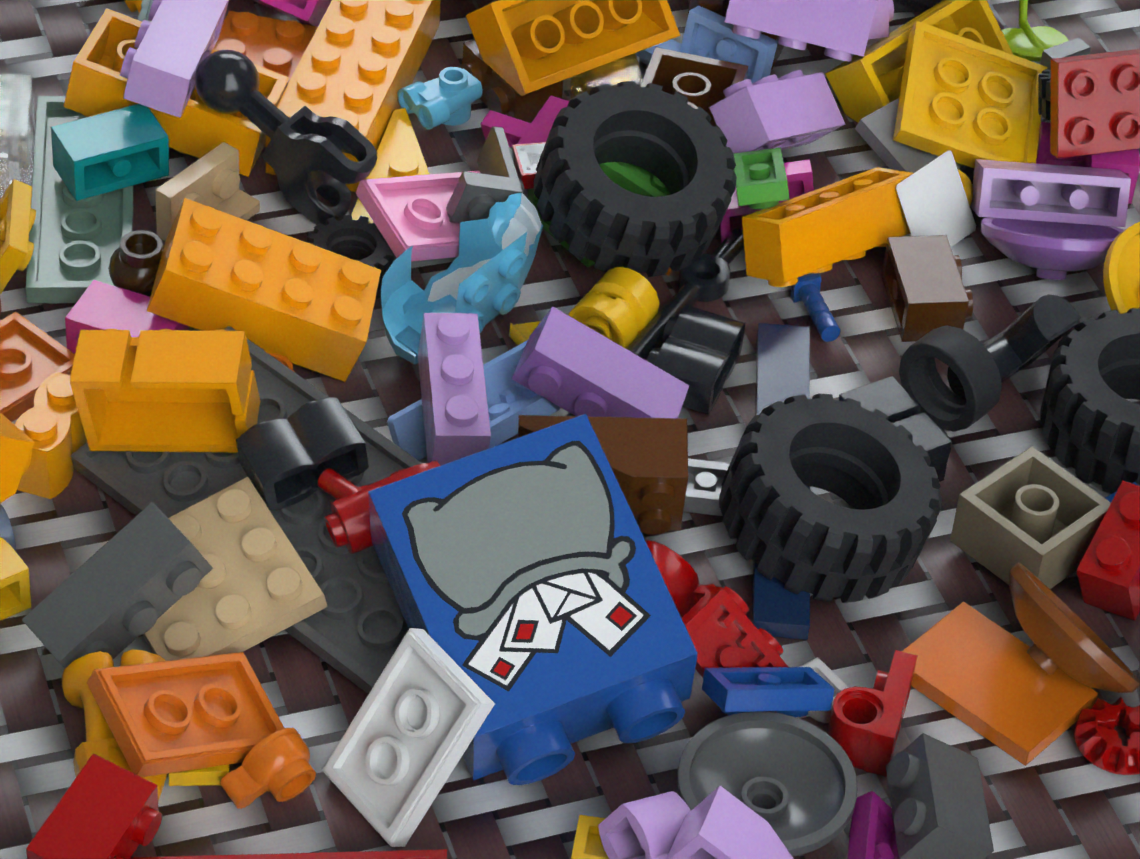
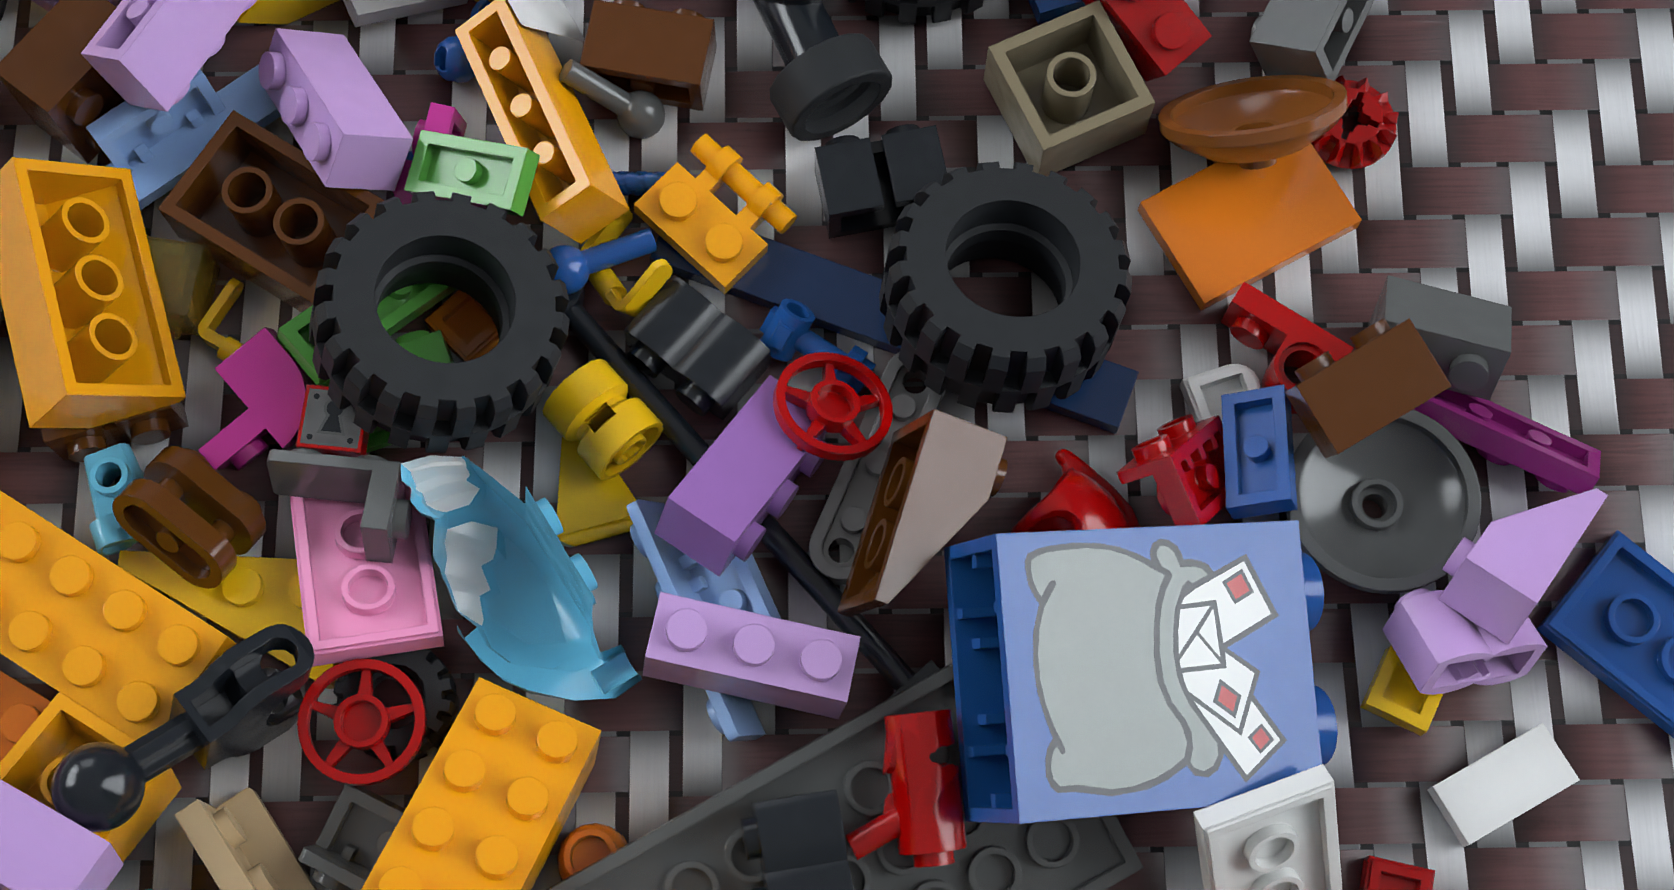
camera: 70 degrees left, 30 degrees up
none -> reddish brown brick [112,446,266,589]
none -> red wheel [297,659,427,786]
none -> blue bar [549,228,657,295]
none -> dark grey bar [559,59,665,139]
none -> yellow piece [580,210,673,317]
none -> light orange plate [634,134,798,295]
none -> blue bar [759,299,877,394]
none -> red wheel [773,352,893,461]
none -> reddish brown brick [1284,318,1451,458]

